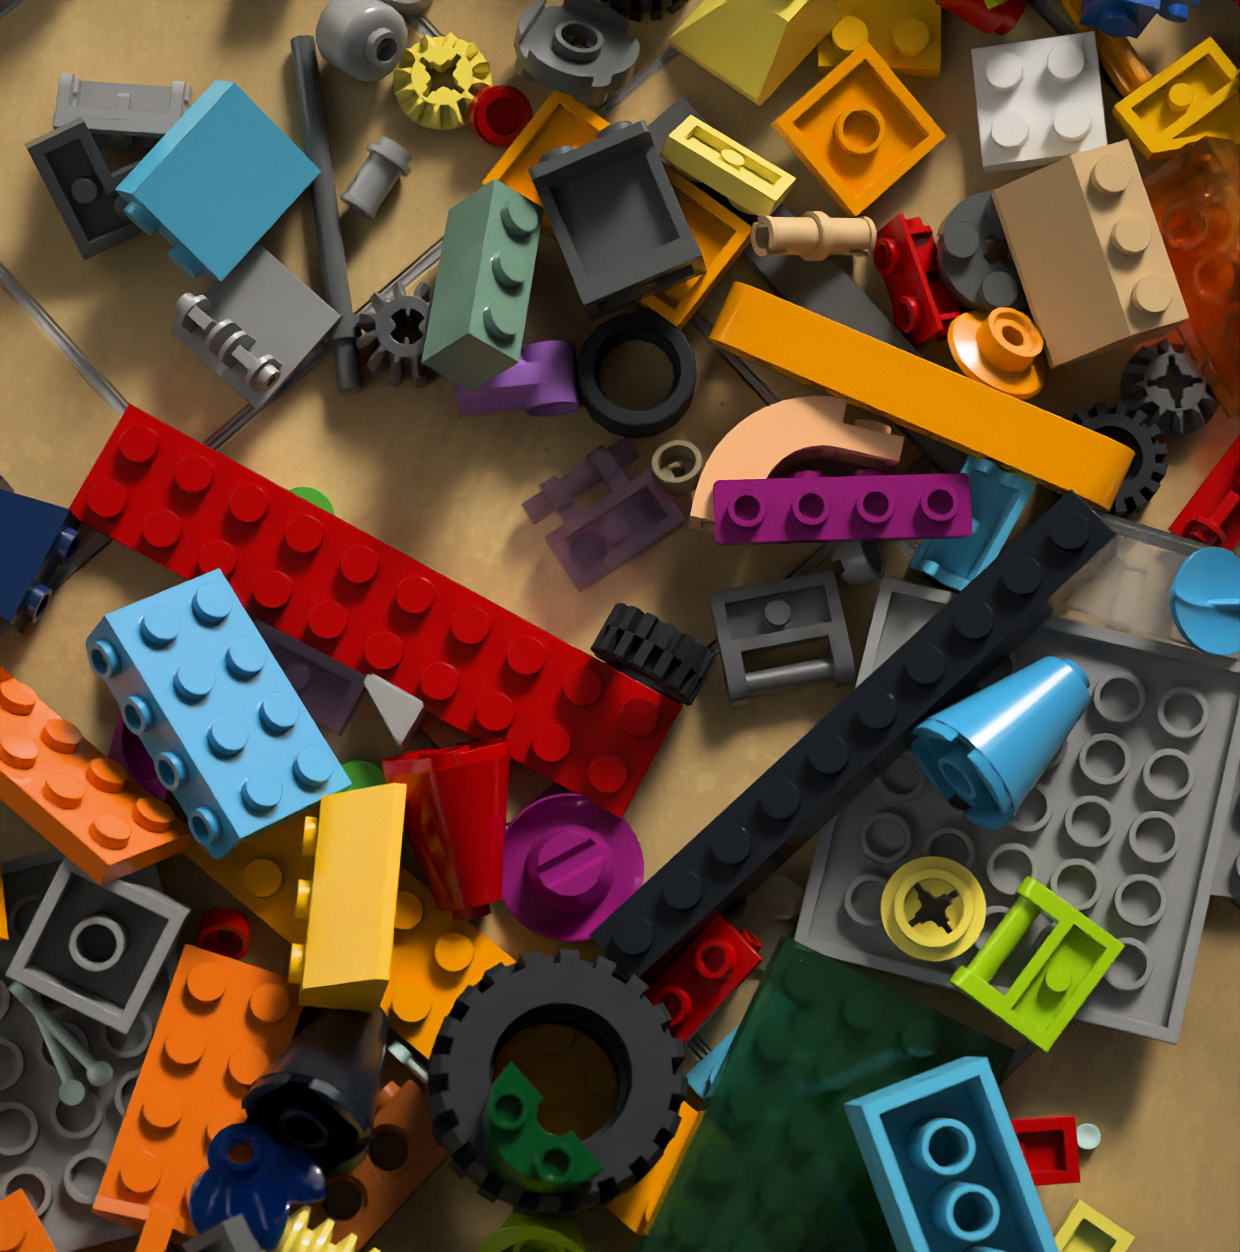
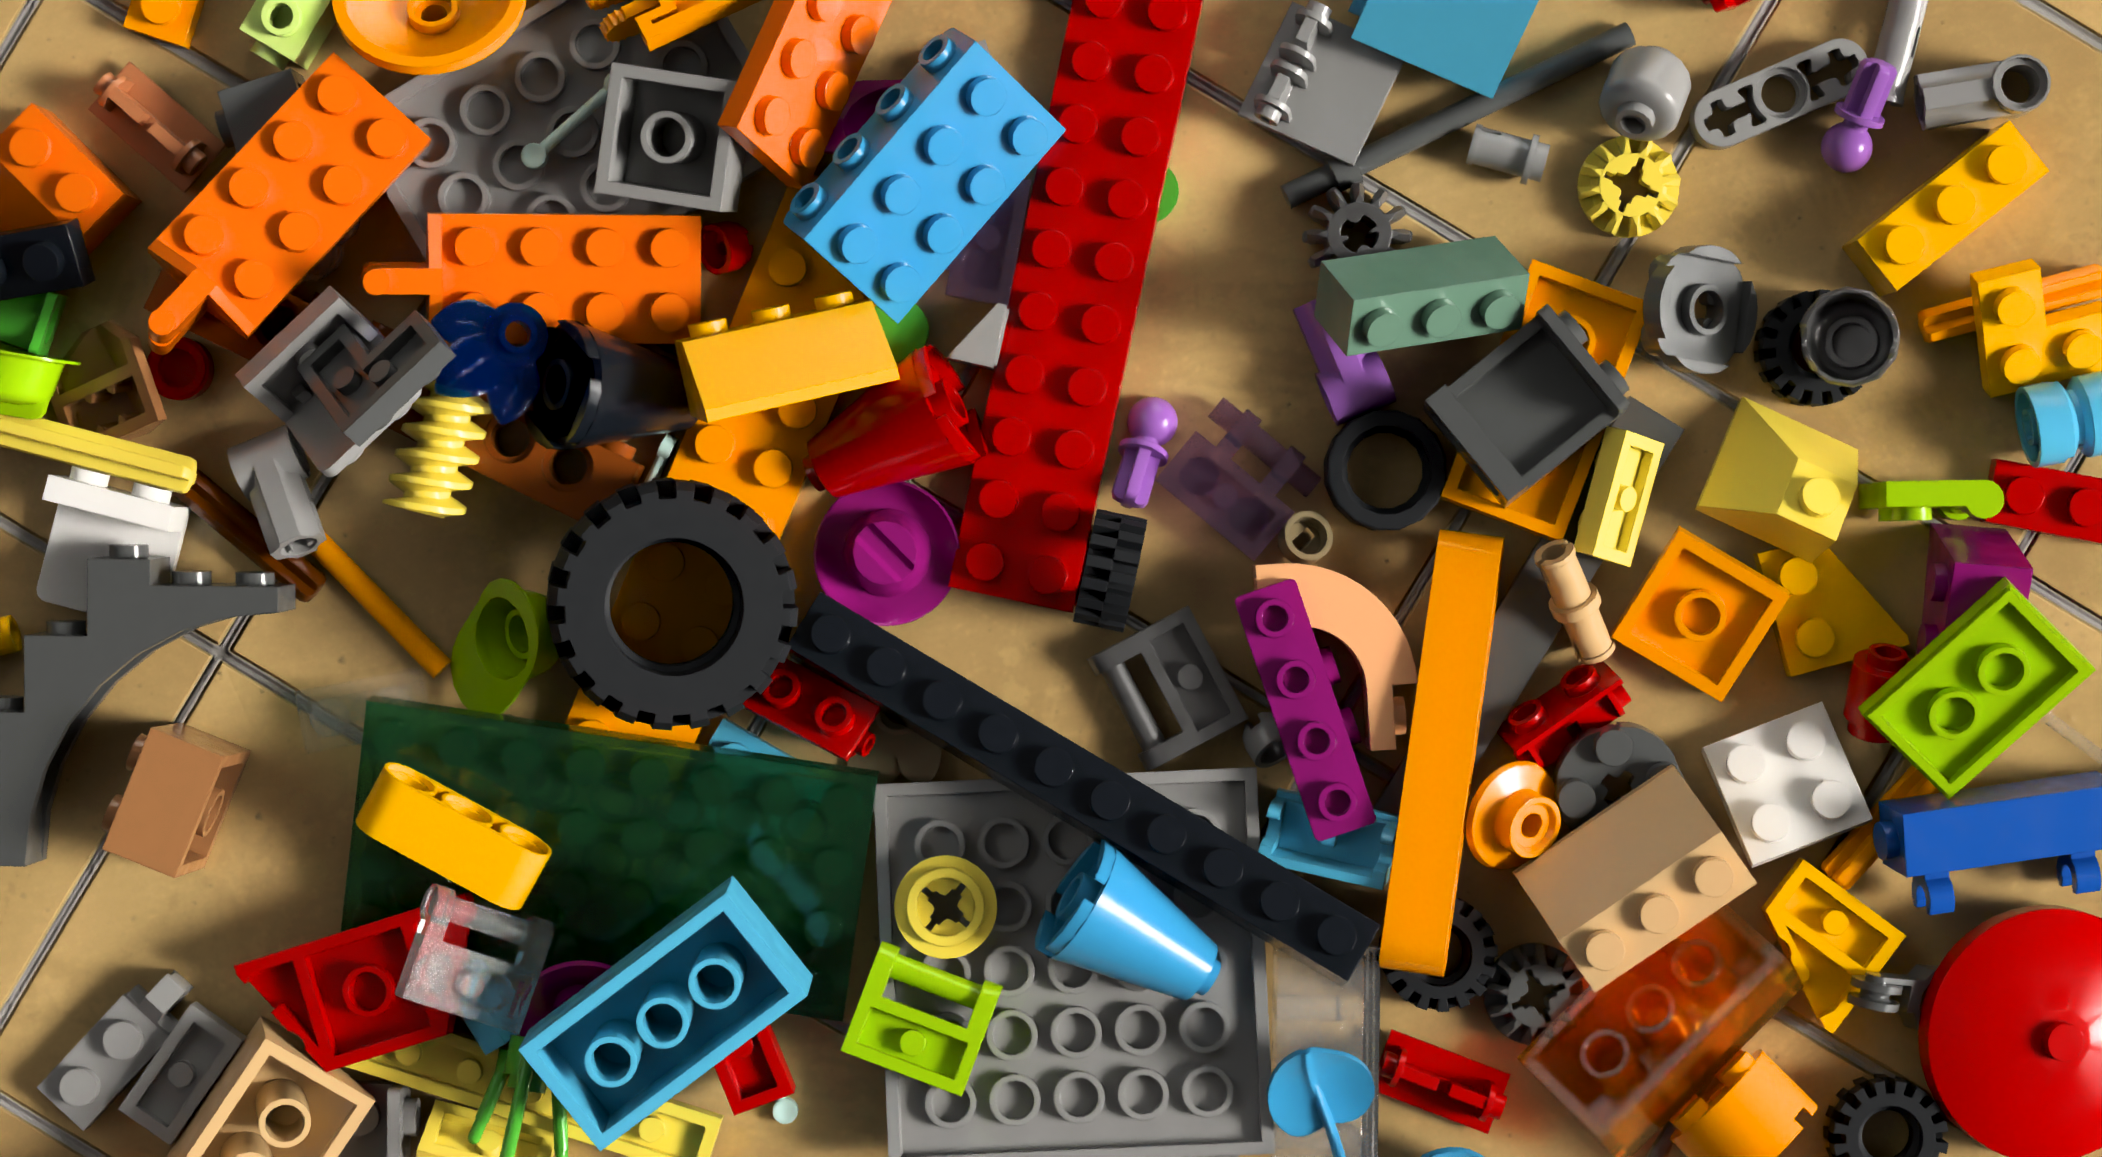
camera: 80 degrees right, 10 degrees up
light aqua hinge [8,981,113,1087] -> none
red tile [467,84,533,148] -> none
dark green cylinder [481,1061,604,1194] -> none
none -> medium lavender axle [1111,397,1178,509]

